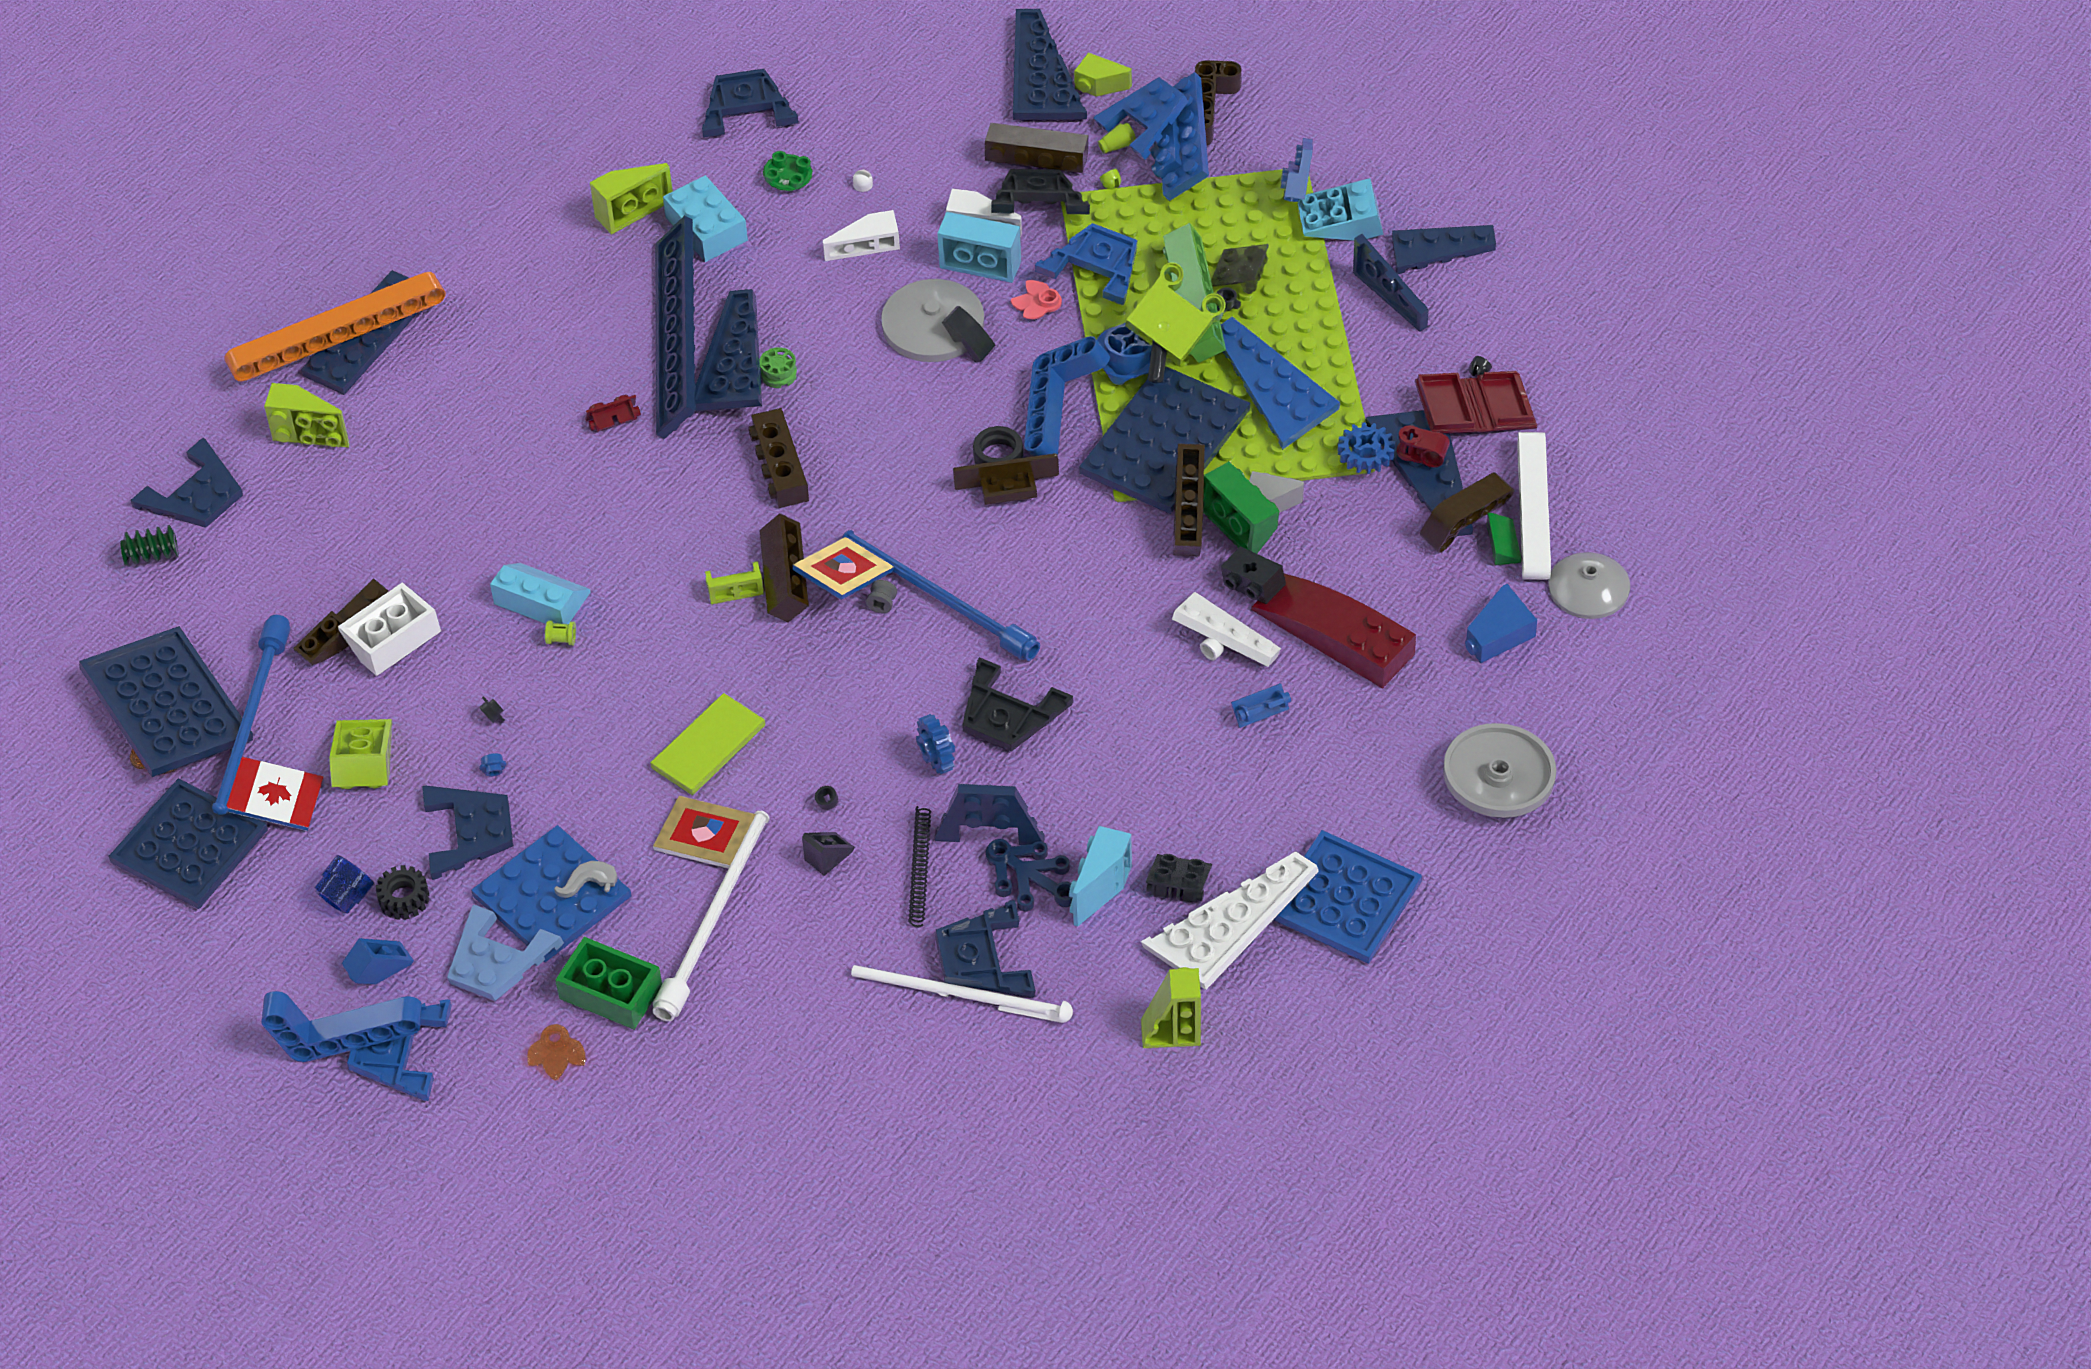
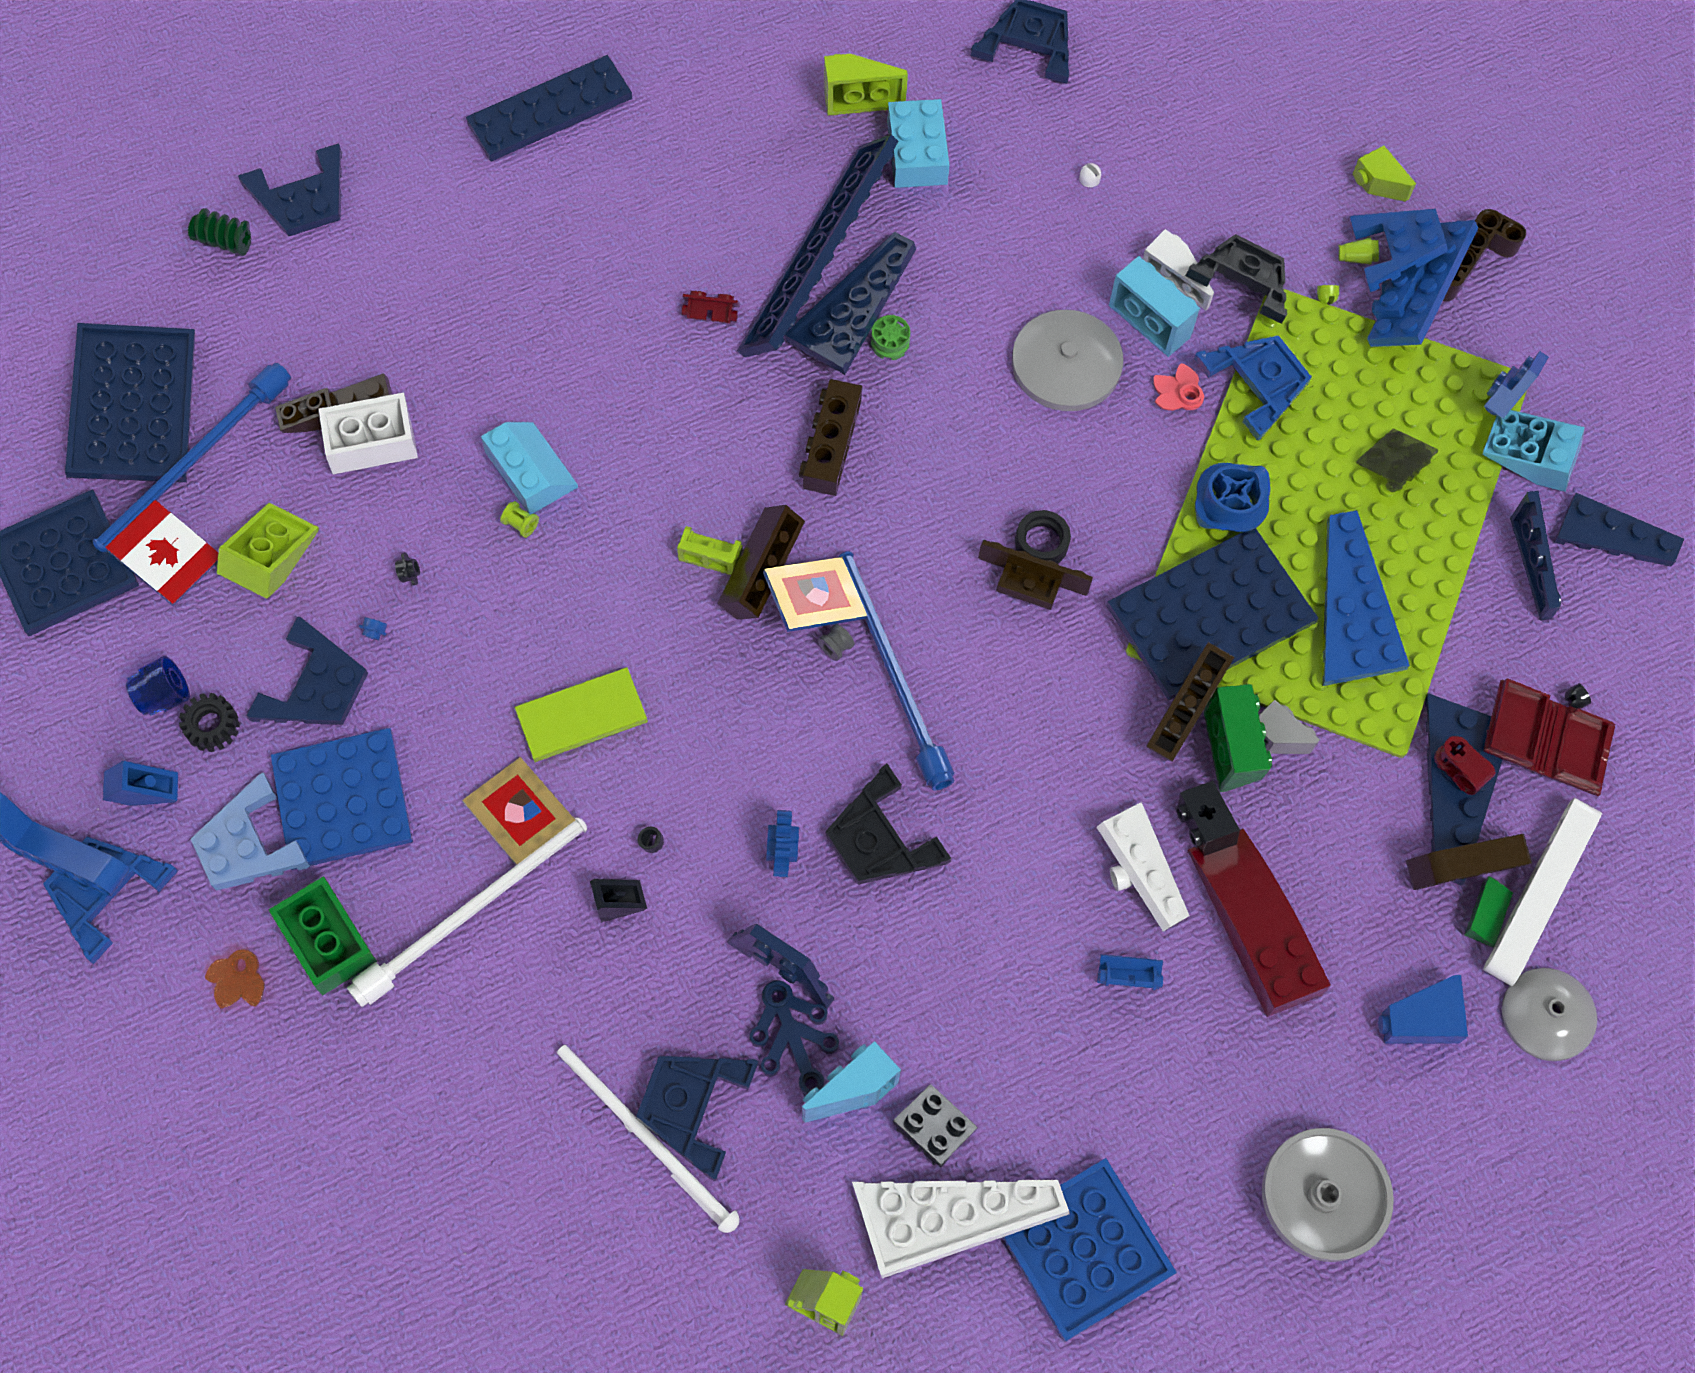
camera: 25 degrees right, 15 degrees up
orange beam [224,272,446,381] -> none
lime slope [264,383,350,448] -> none
light grey piece [554,861,618,898] -> none
green dish [763,151,813,191] -> none
white slope [823,210,900,261] -> none
black piece [908,806,932,927] -> none
black slope [942,306,996,362] -> none
brick [985,123,1089,173] -> none
dark blue wing [1013,9,1087,120] -> none
blue beam [1024,336,1110,456] -> none
lime piece [1125,262,1225,383] -> none
bright green brick [1163,223,1226,363] -> none
black plate [1215,287,1241,313] -> none
blue gear [1337,422,1395,474] -> none

